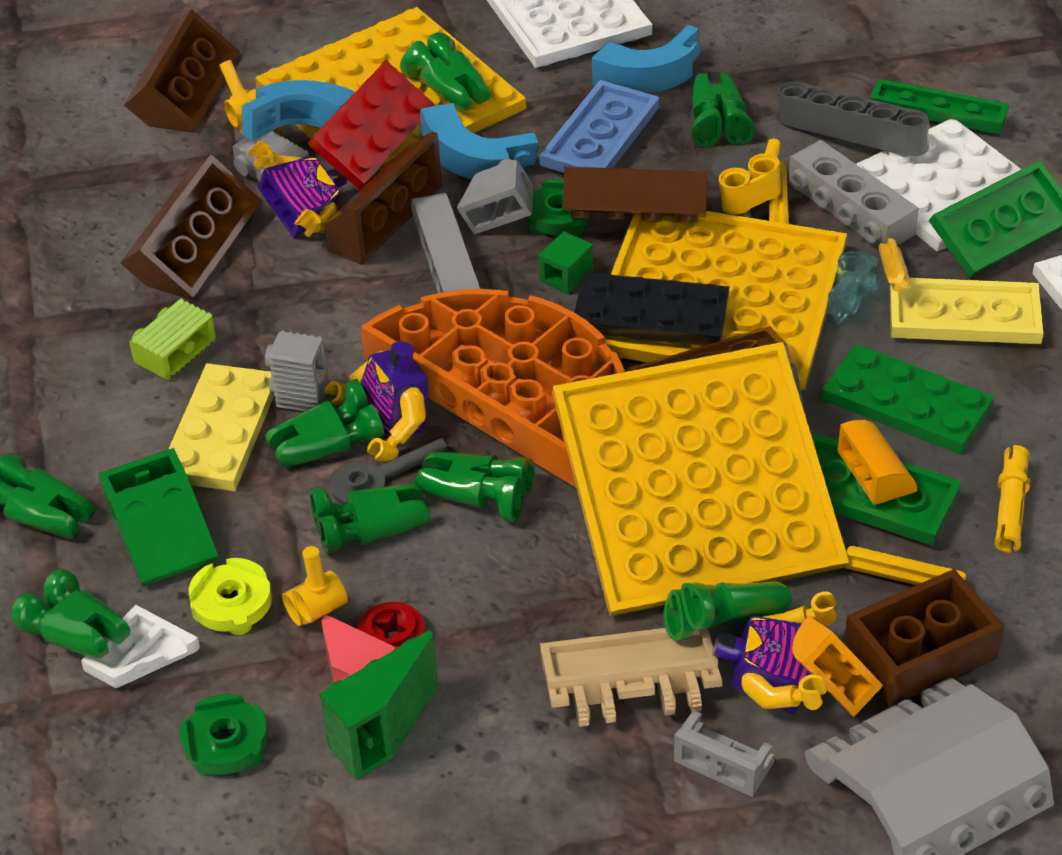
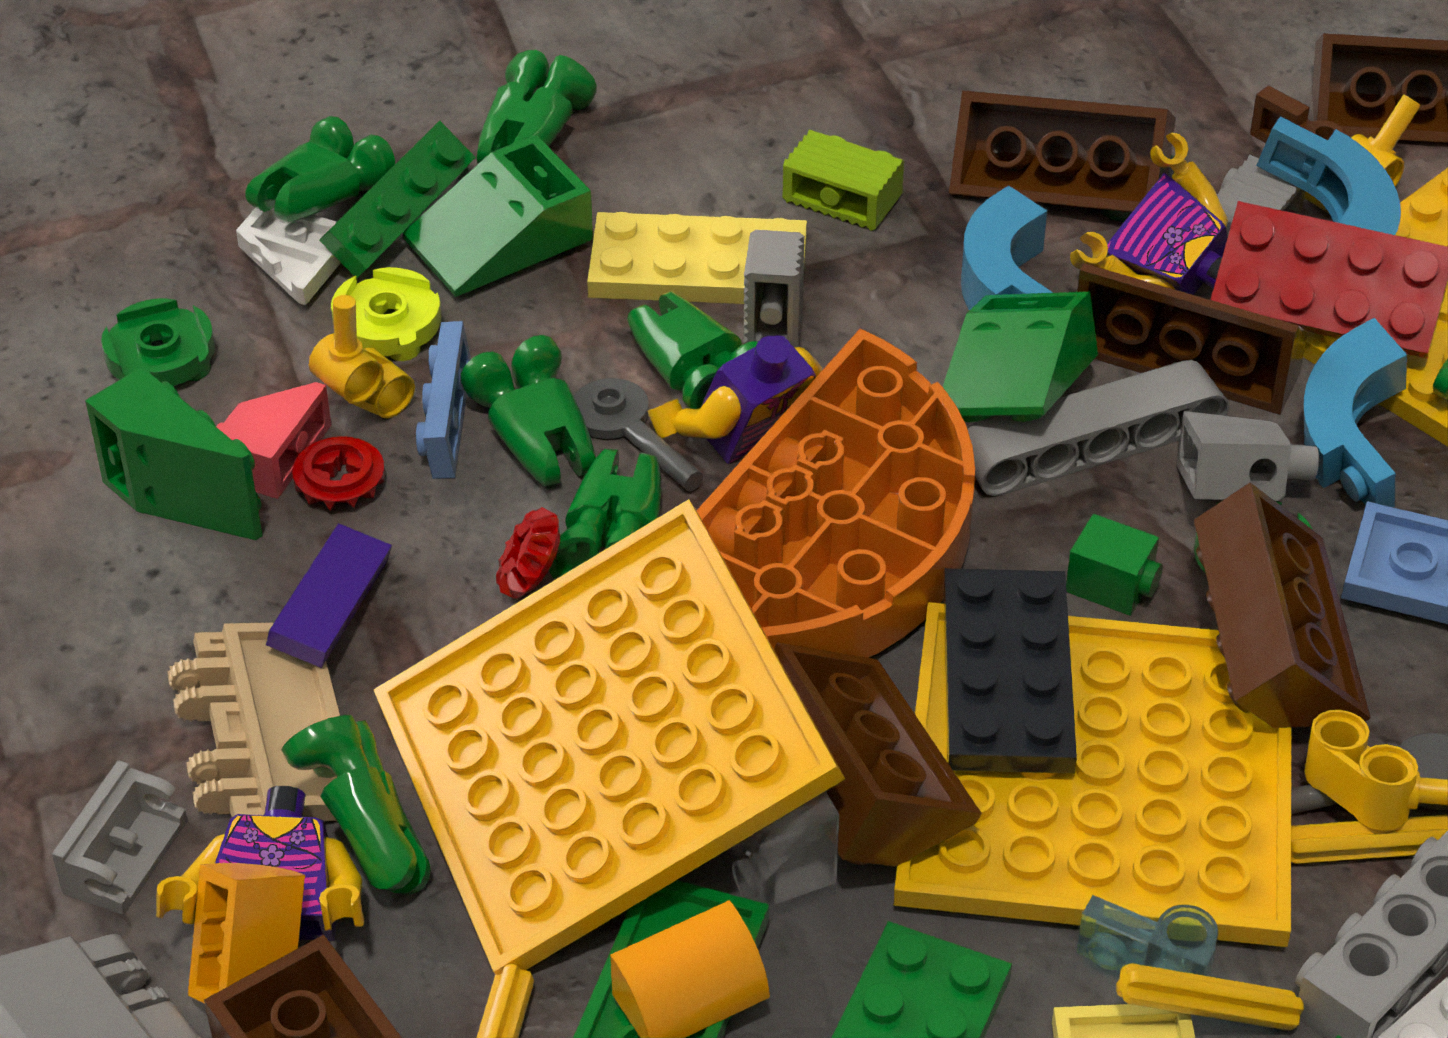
camera: 80 degrees right, 0 degrees up
none -> dark purple tile [266,523,392,668]
none -> green plate [319,121,476,278]
none -> medium blue plate [416,321,471,479]
none -> red gear [496,507,560,599]
none -> green slope [936,291,1098,422]
none -> dark azure arch [961,186,1053,310]
none -> reddish brown plate [1250,85,1344,143]

